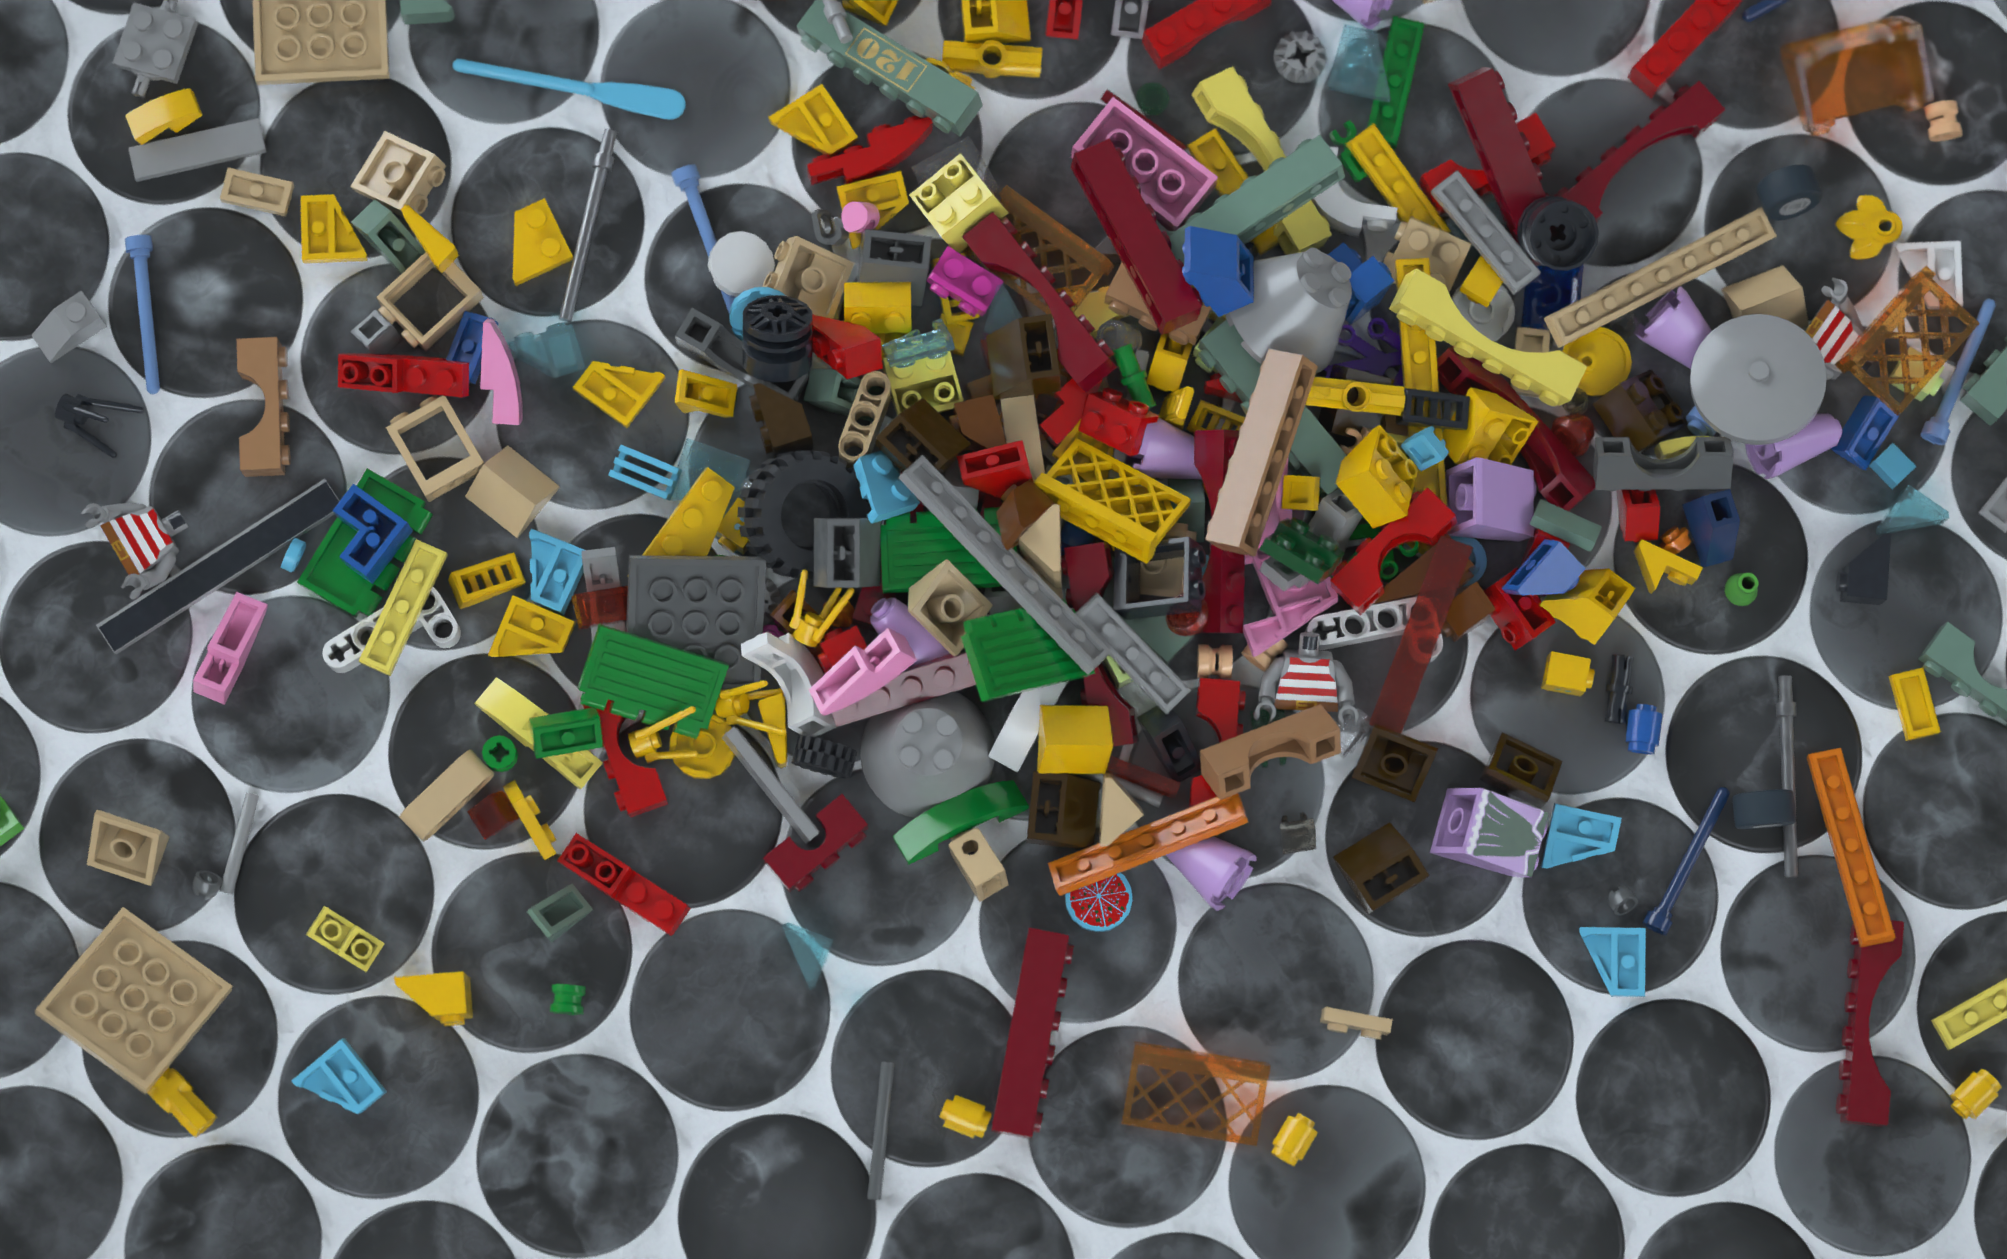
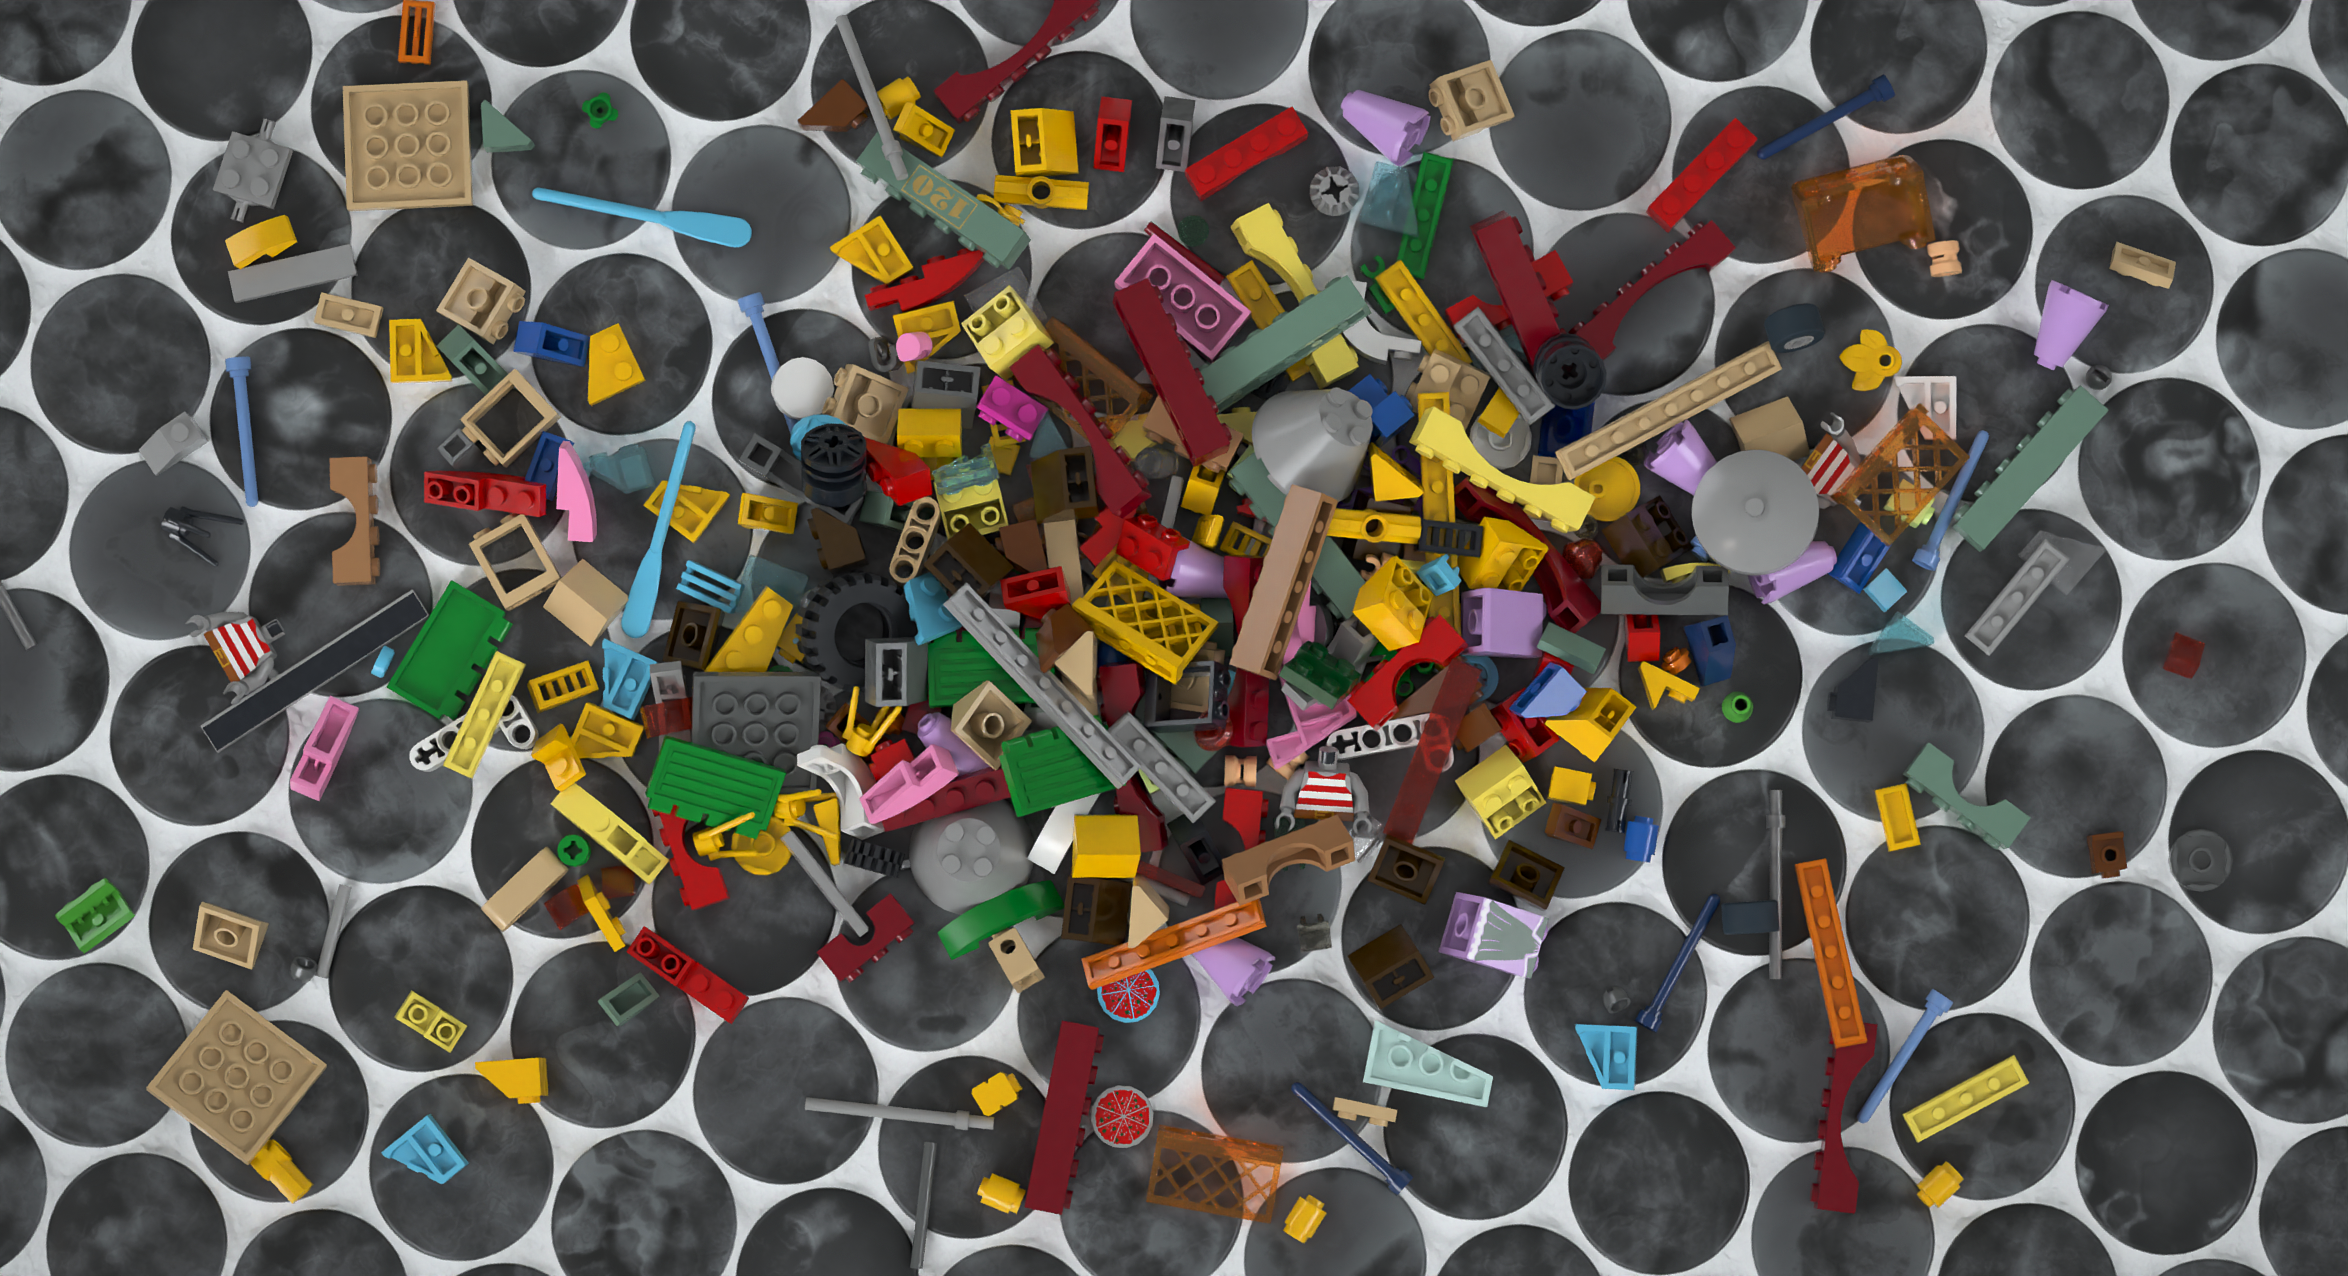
camera: 10 degrees right, 5 degrees up
blue brick [333,484,413,584] -> none
yellow slope [401,205,459,273] -> none
green slope [529,708,603,759] -> none
green wheel [550,984,586,1015] -> none
flat silver bar [558,129,617,322] -> none
clear light blue slope [782,923,834,990] -> none
green pin [1113,343,1157,408] -> none
blue slope [1182,226,1254,317] -> none
yellow plate [1282,475,1320,511] -> none
medium azure wing [1541,803,1622,869] -> none
none -> blue slope [513,321,590,367]
none -> yellow slope [531,723,586,792]
none -> clear red slope [601,865,637,899]
none -> medium azure piece [621,421,696,638]
none -> dark brown slope [662,601,725,672]
none -> light grey bar [805,1097,995,1130]
none -> yellow brick [971,1072,1022,1117]
none -> tile [1091,1085,1154,1148]
none -> dark blue piece [1291,1082,1413,1196]
none -> light aqua wing [1363,1020,1493,1107]
none -> yellow slope [1368,442,1424,502]
none -> light yellow slope [1455,745,1546,840]
none -> reddish brown slope [1545,803,1601,849]
none -> medium blue piece [1857,989,1953,1123]

